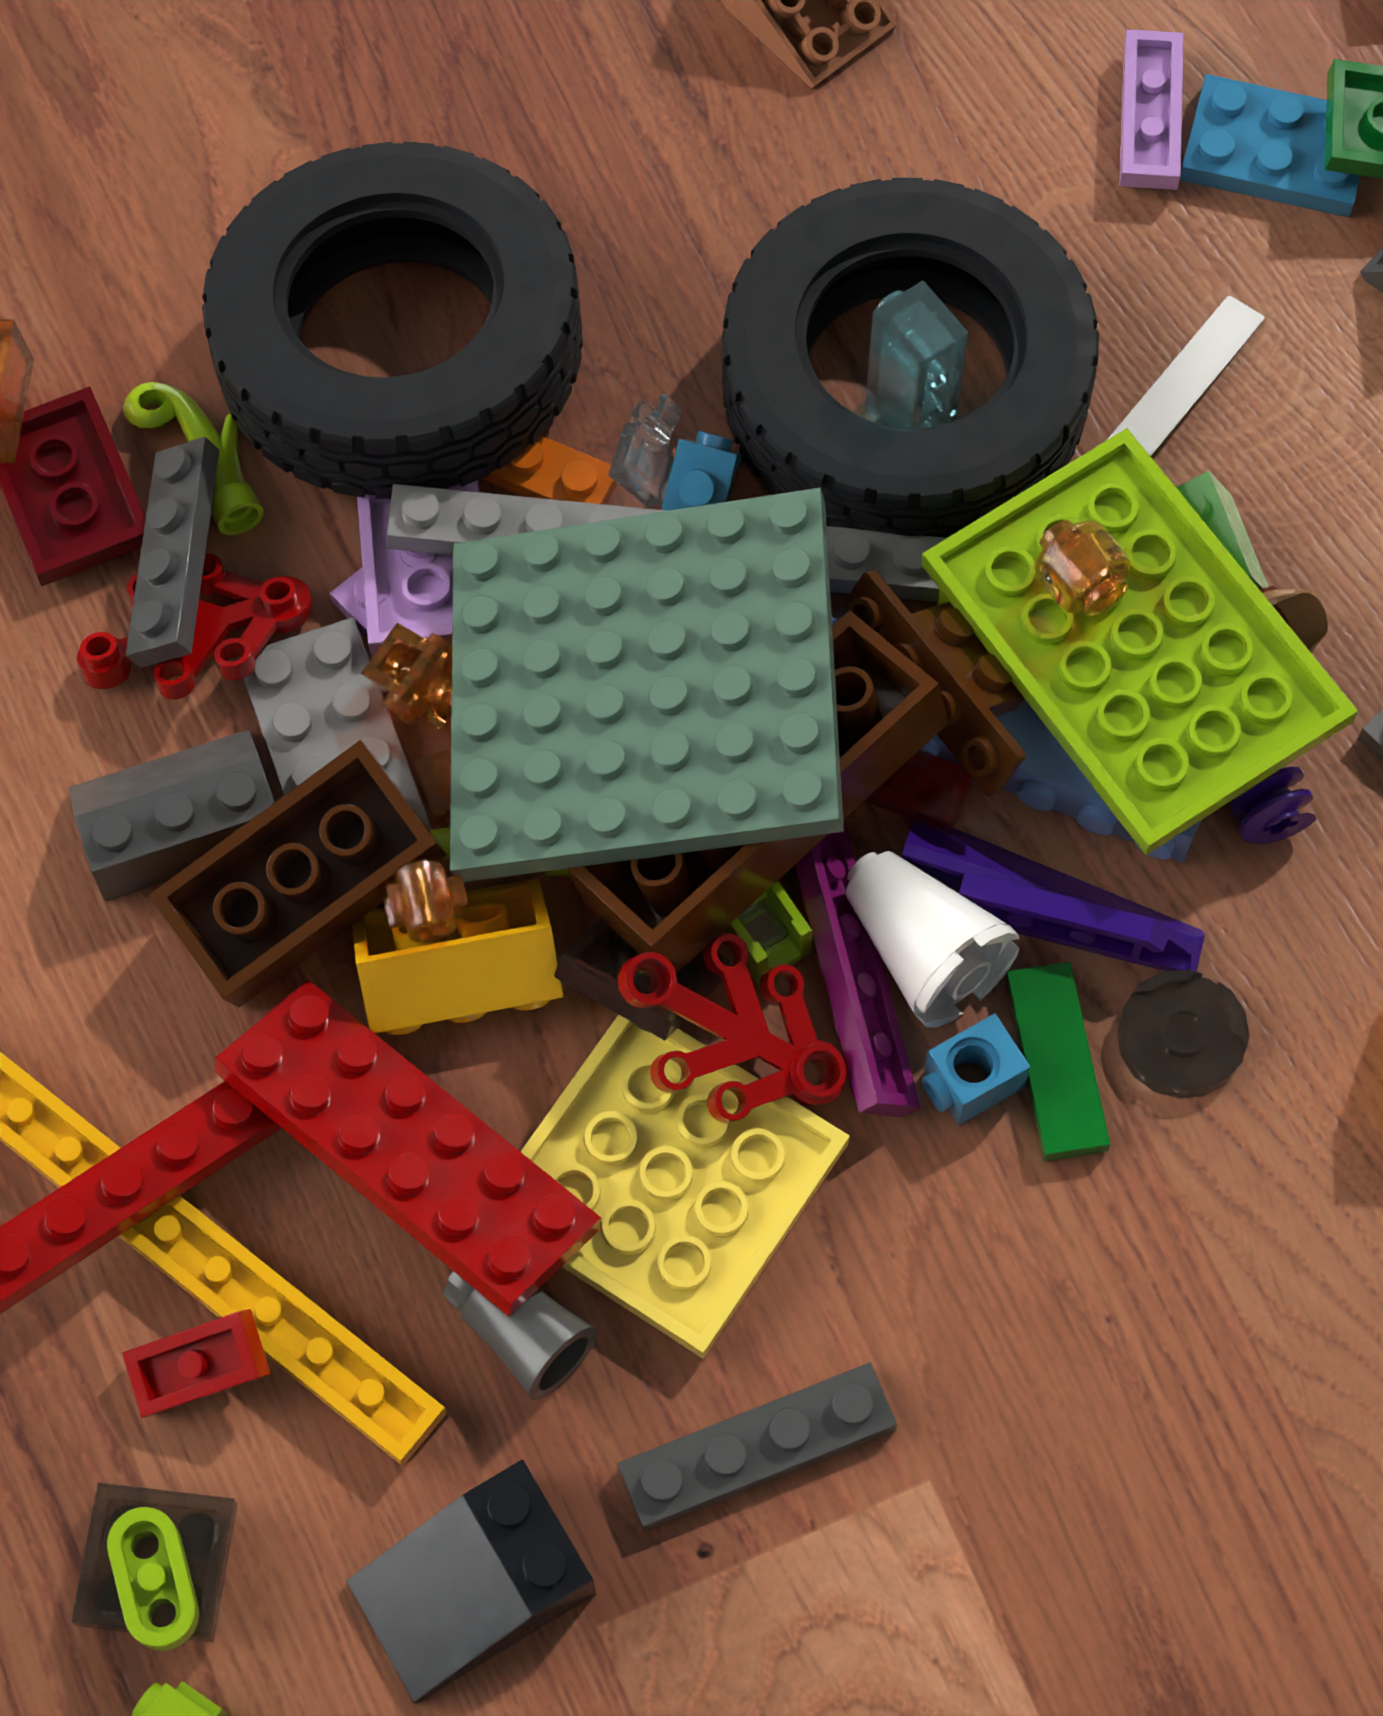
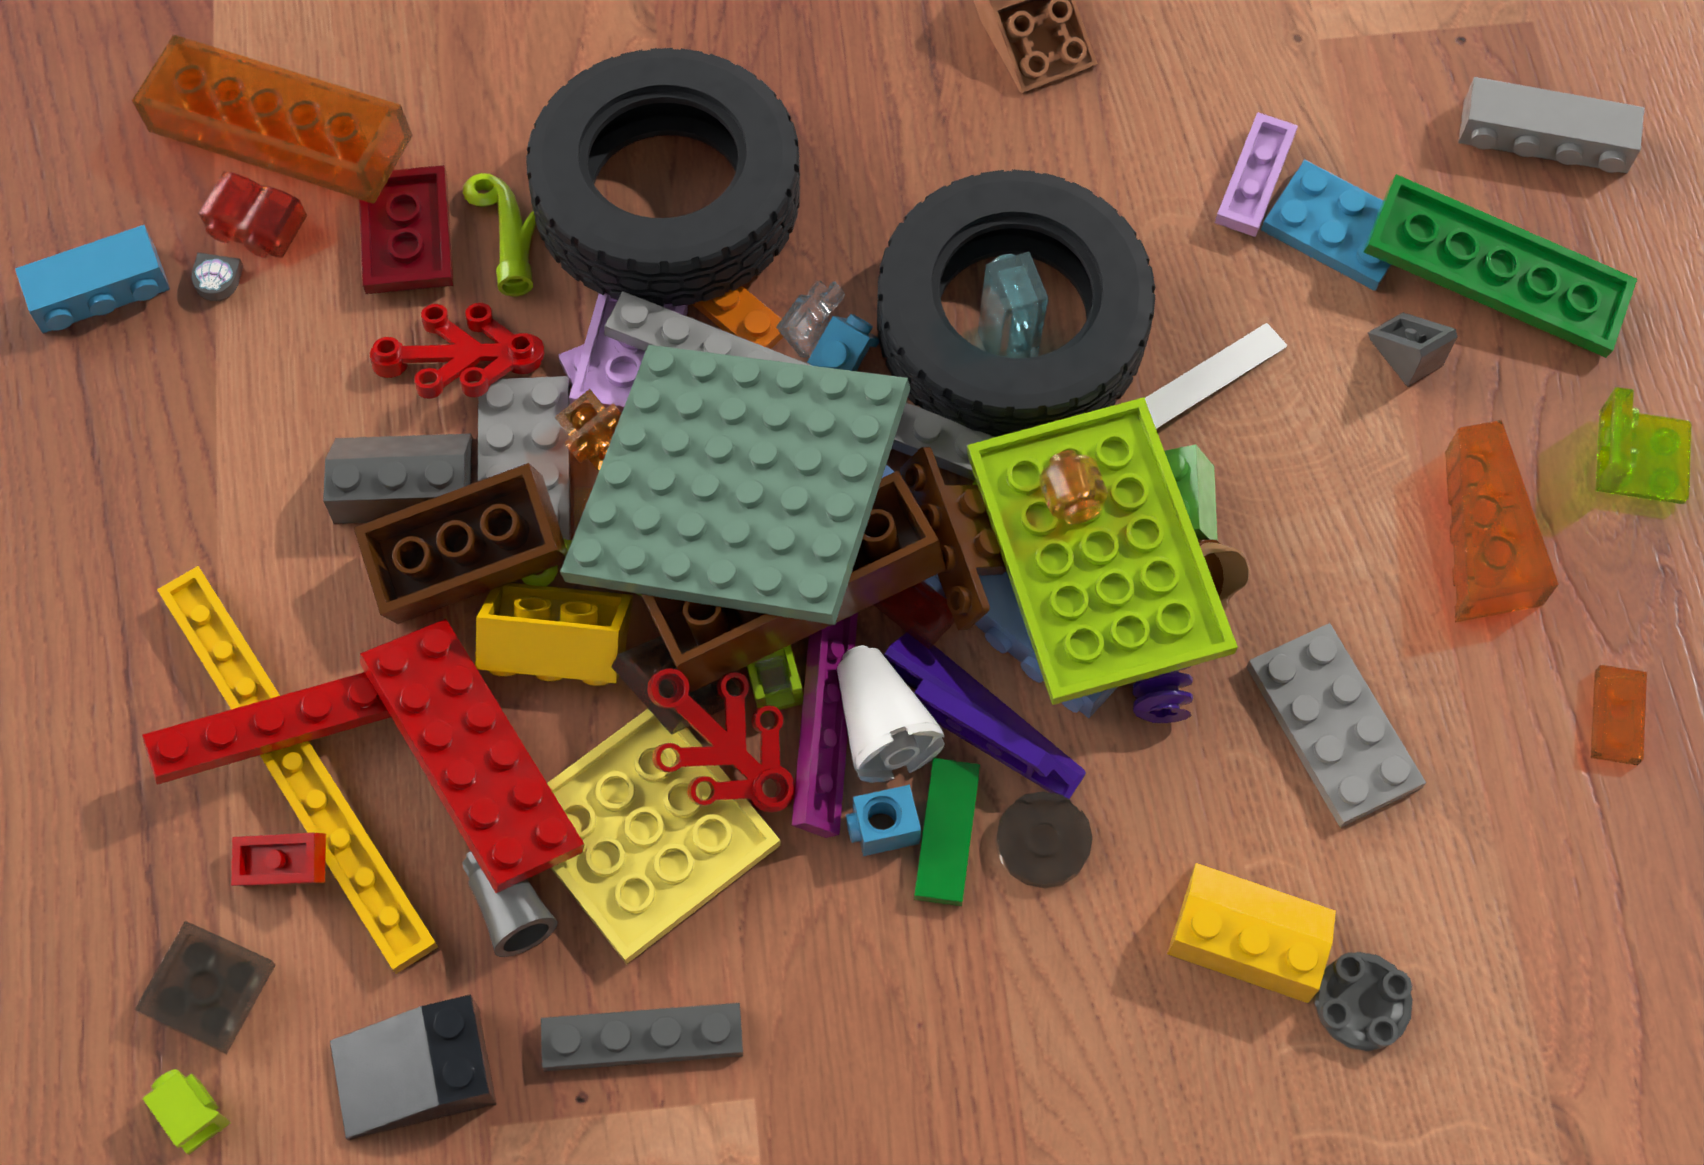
camera: 15 degrees right, 0 degrees up
lime plate [107,1507,199,1651] -> none
dark grey plate [126,437,219,668] -> none
clear orange gear [383,861,468,942] -> none

